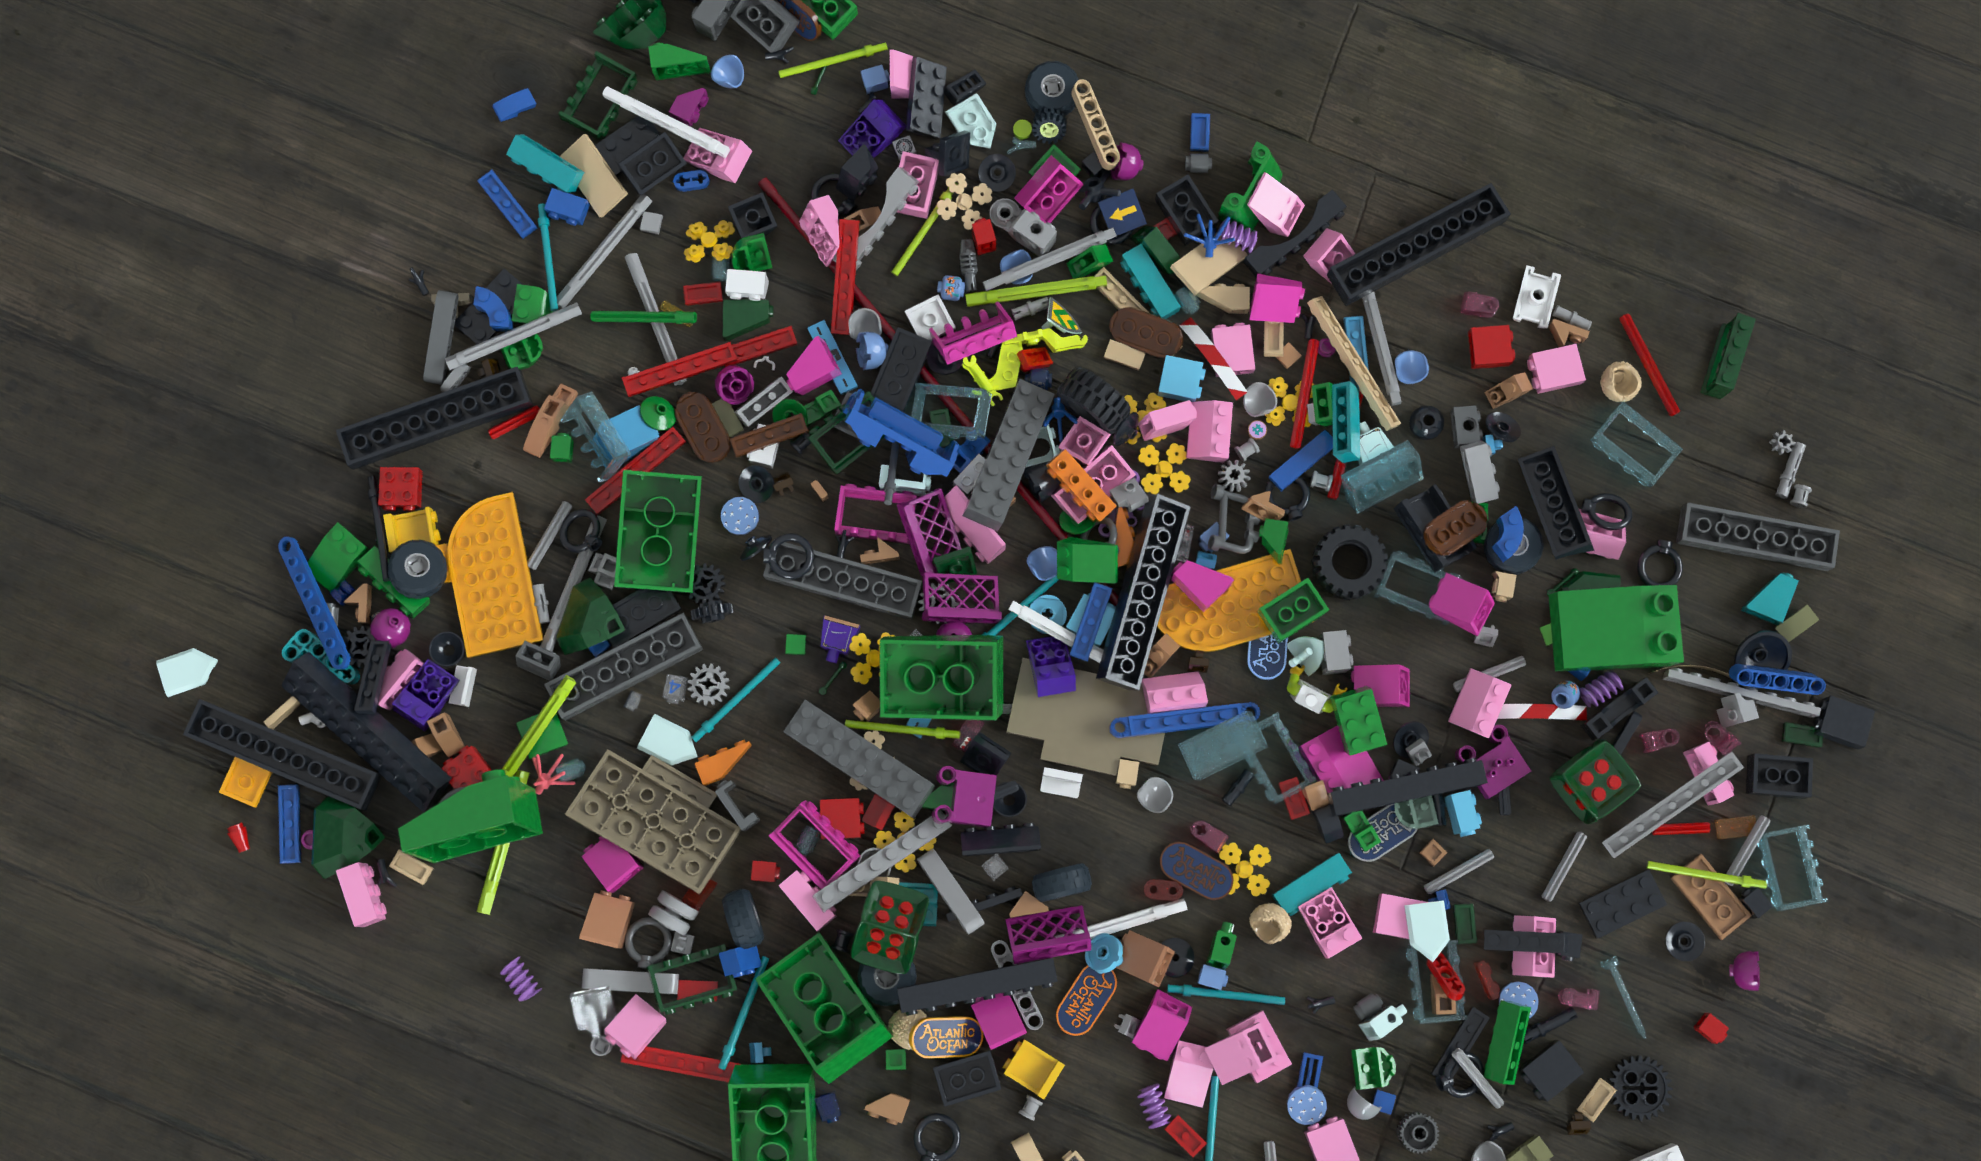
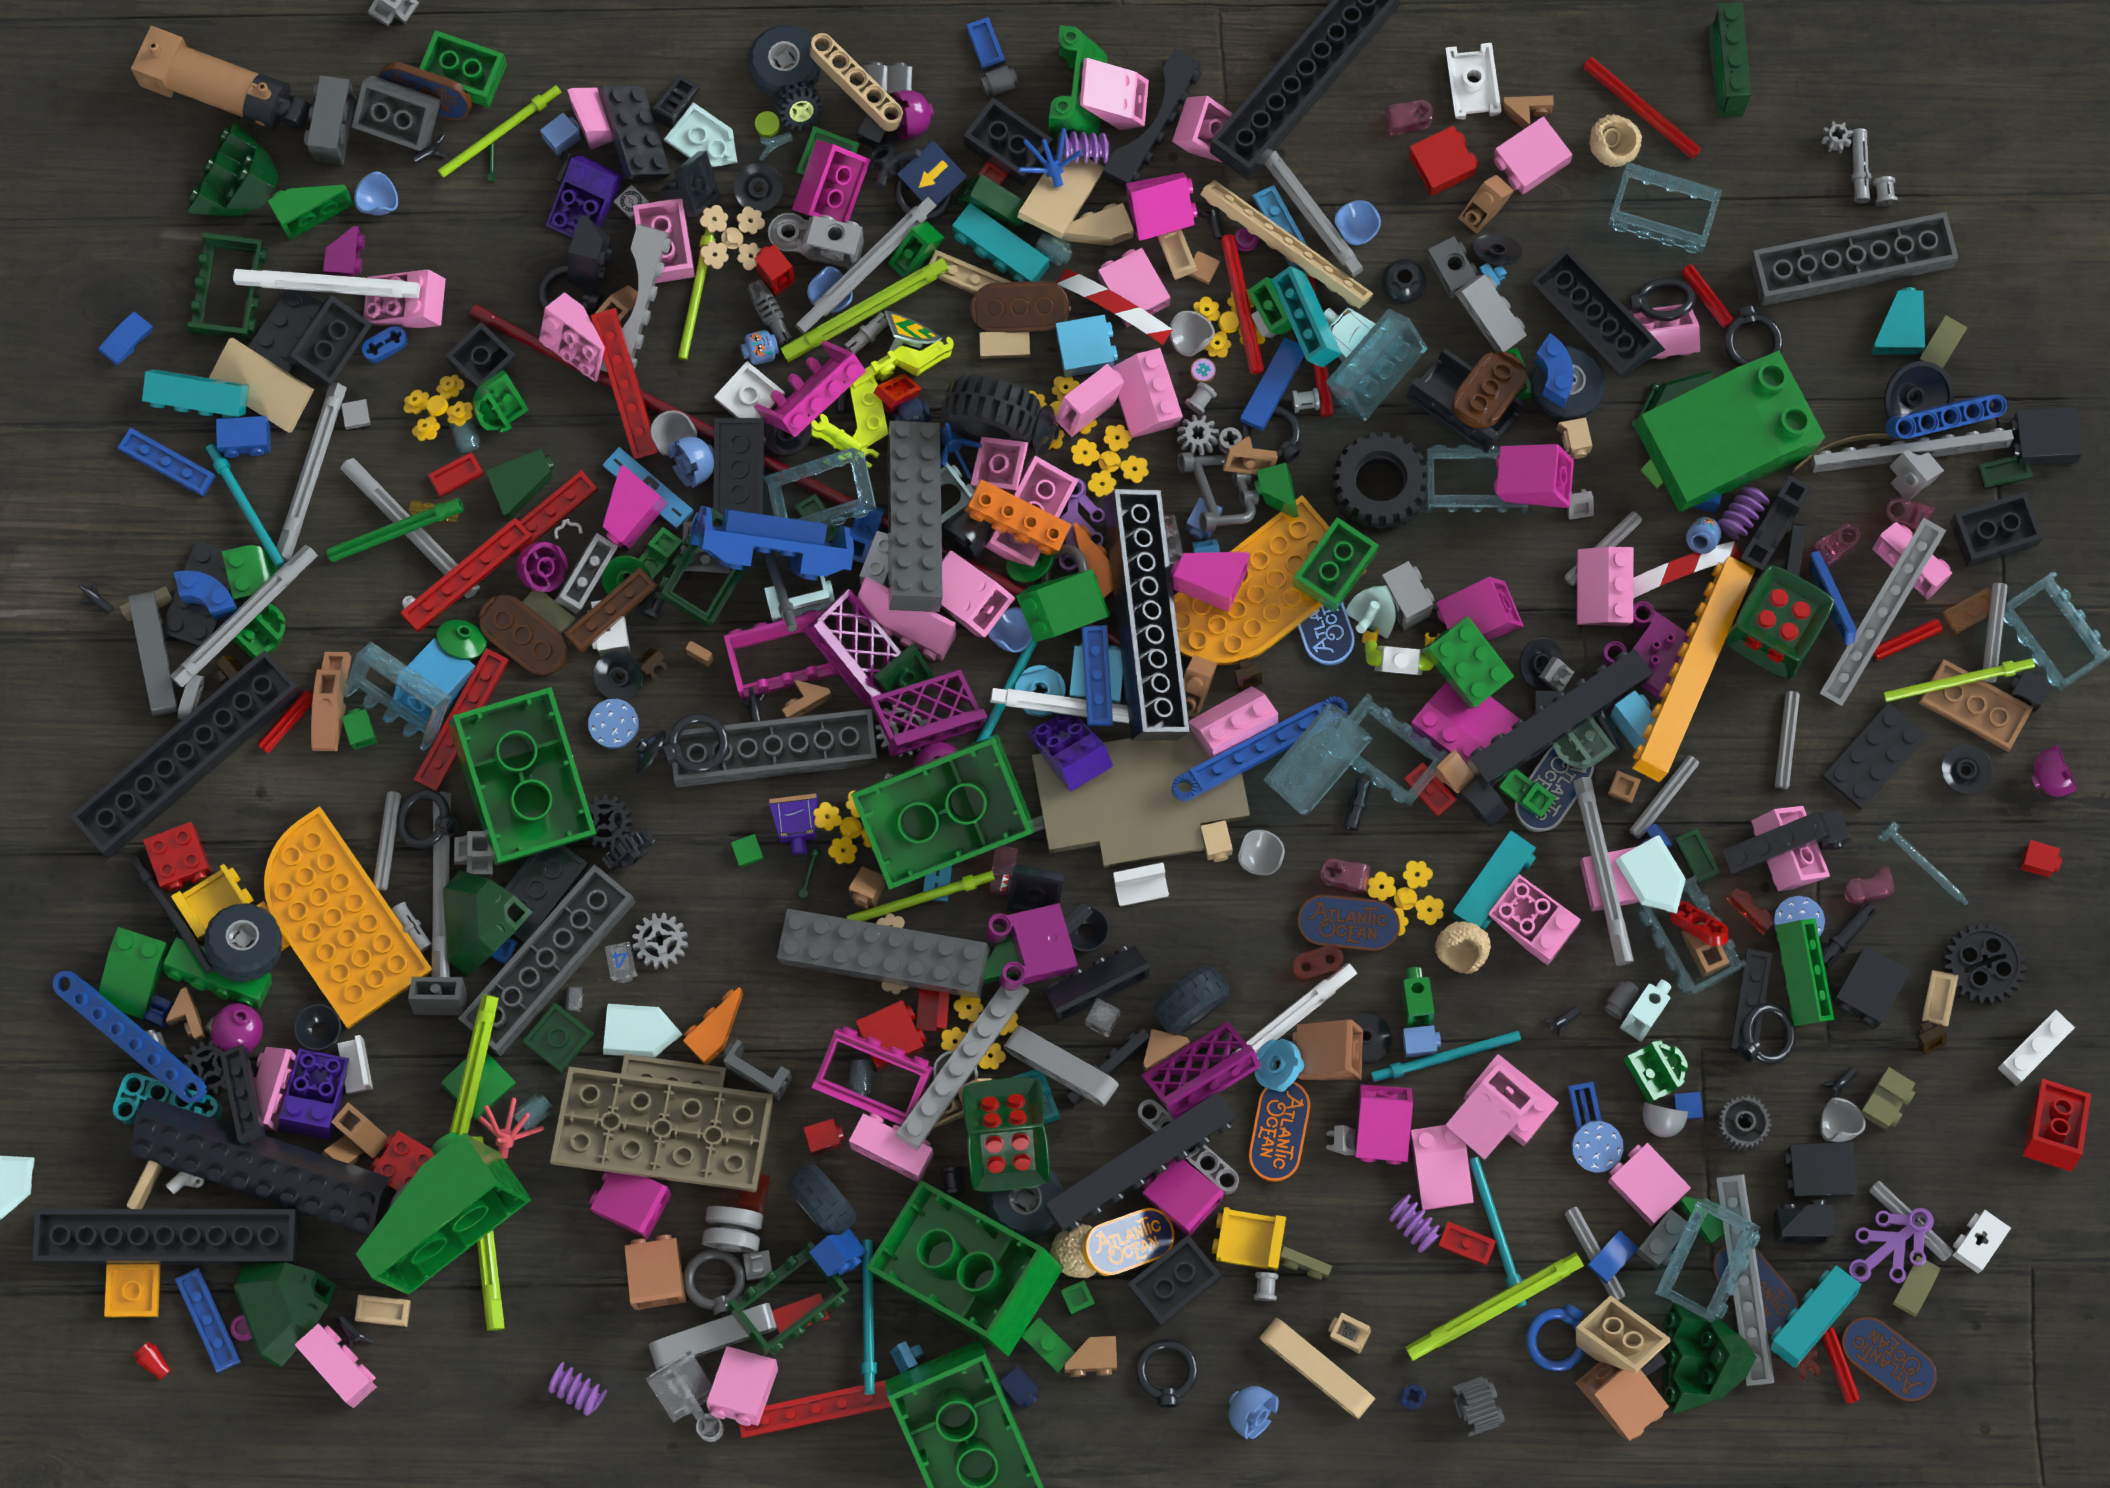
camera: 20 degrees left, 5 degrees down
teal bar [691,657,781,742] -> none
white slope [725,269,769,301] -> none
light grey brick [1109,478,1149,513] -> none
light grey axle [1452,1048,1504,1109] -> none
light grey pin [1552,305,1592,330] -> none
none -> dark green tile [522,1002,595,1074]
none -> dark grey brick [863,62,912,101]
none -> bright pink slope [941,550,1015,638]
none -> green tile [1021,1318,1075,1373]
none -> light grey bush [1219,427,1242,455]
none -> olive plate [1280,1246,1332,1280]
none -> light grey piece [1573,777,1634,966]
none -> light orange brick [1632,556,1755,782]
none -> red axle [1681,264,1734,328]
none -> blue tile [1809,551,1856,645]

